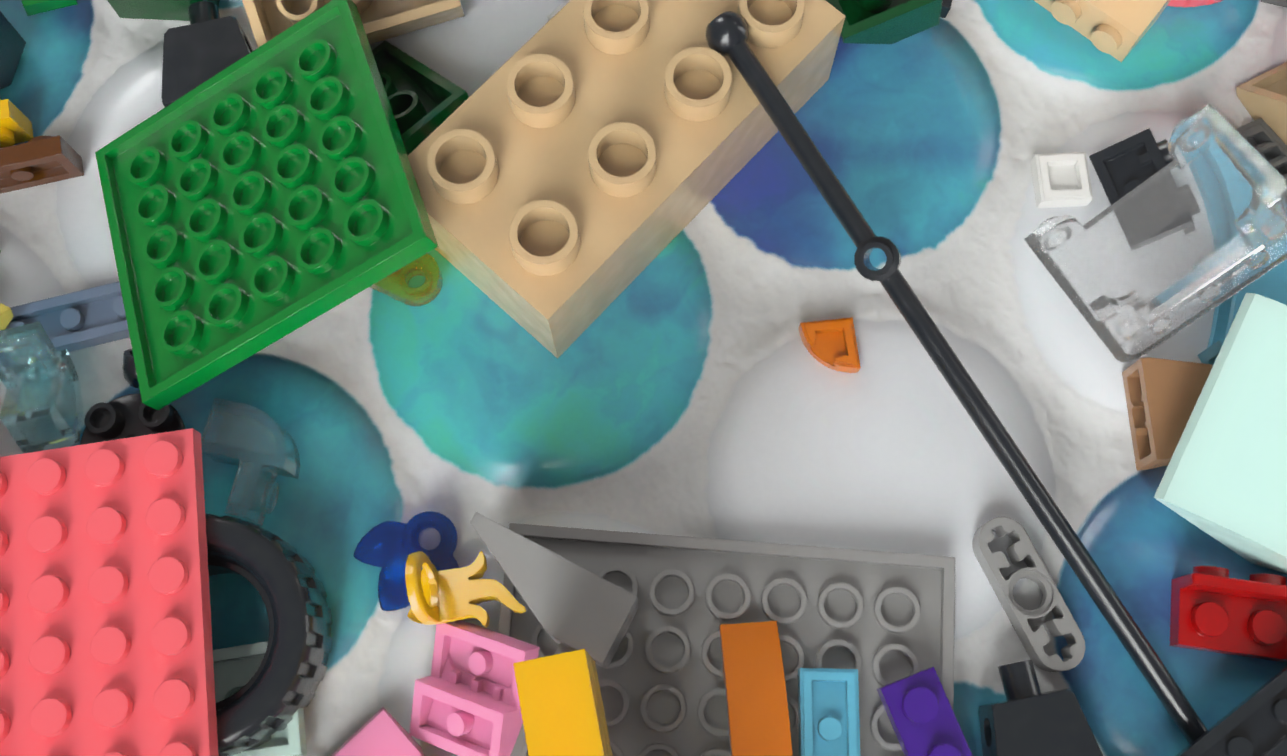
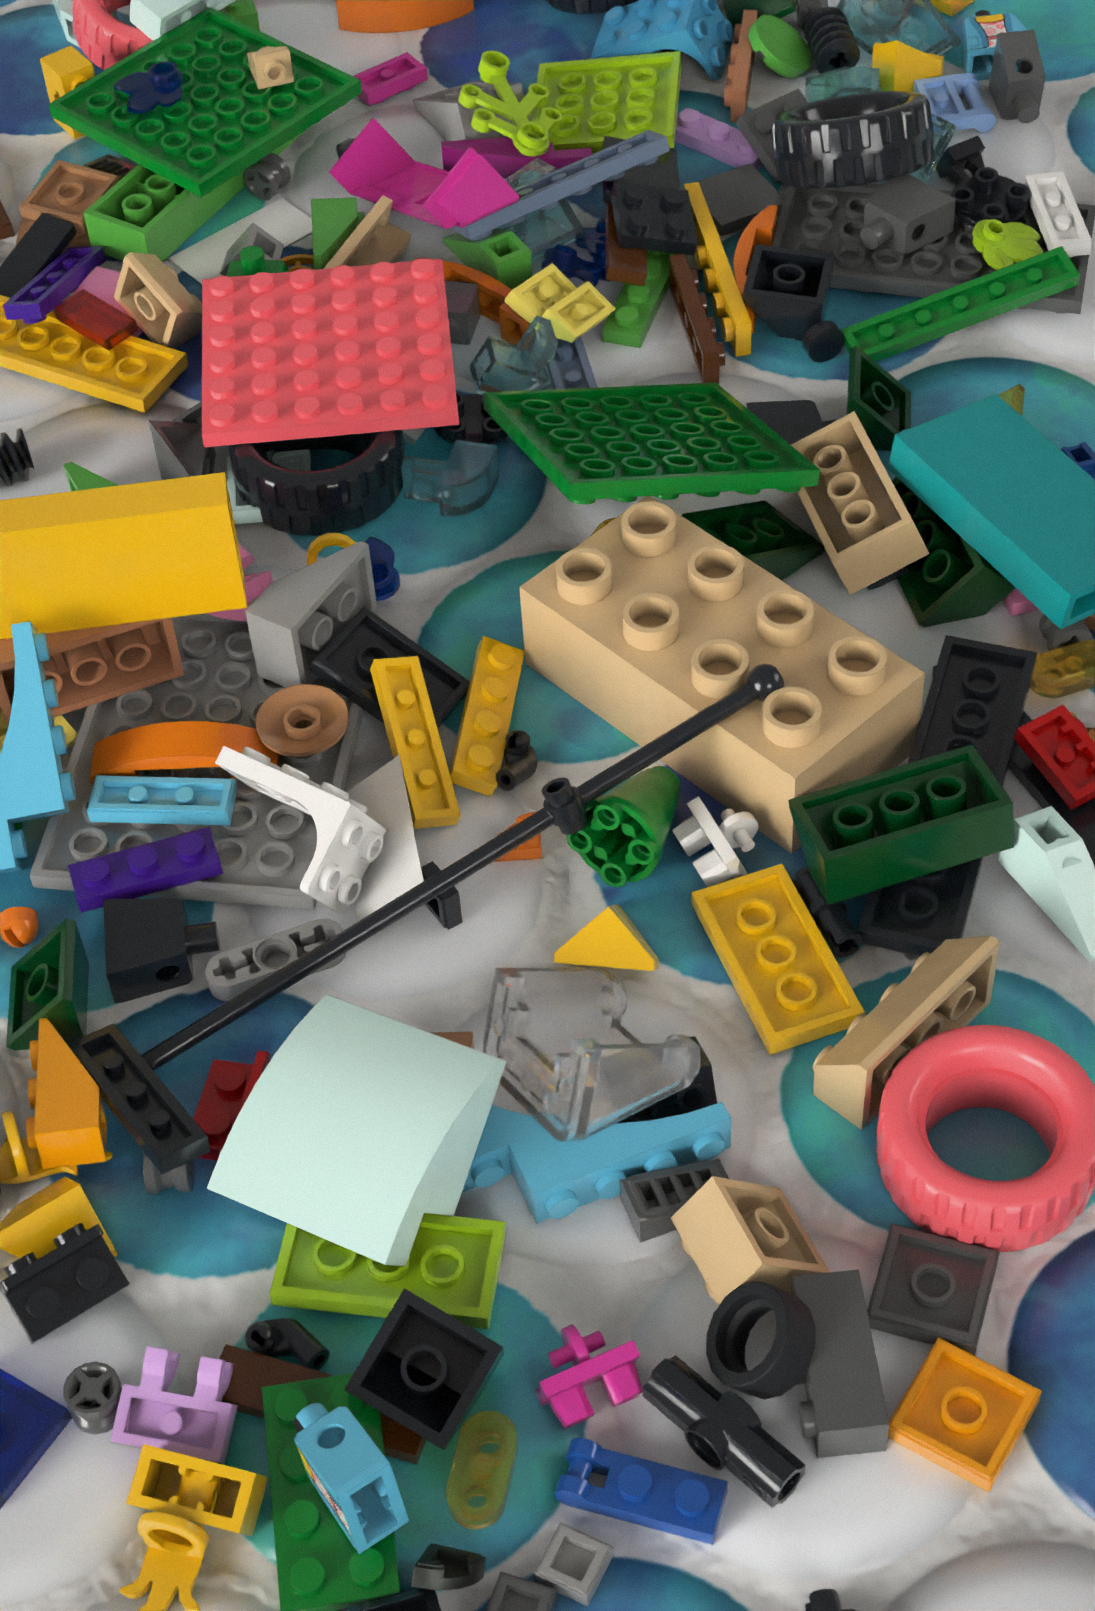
camera: 95 degrees right, 25 degrees down
white tile [1030,152,1093,208] -> none
none -> white bracket [215,746,387,914]
none -> medium nougat dish [255,684,349,757]
none -> black tile [309,607,470,729]
none -> white sticker [347,755,424,921]
none -> yellow plate [370,656,461,829]
none -> black tile [421,861,463,930]
none -> yellow plate [449,636,525,797]
none -> black arm [496,730,538,791]
none -> yellow slope [554,904,659,971]
none -> green cone [566,766,681,887]
none -> white hips [672,796,759,887]
none -> yellow plate [691,864,865,1055]
none -> black pin [792,867,863,958]
none -> black tile [802,321,845,362]

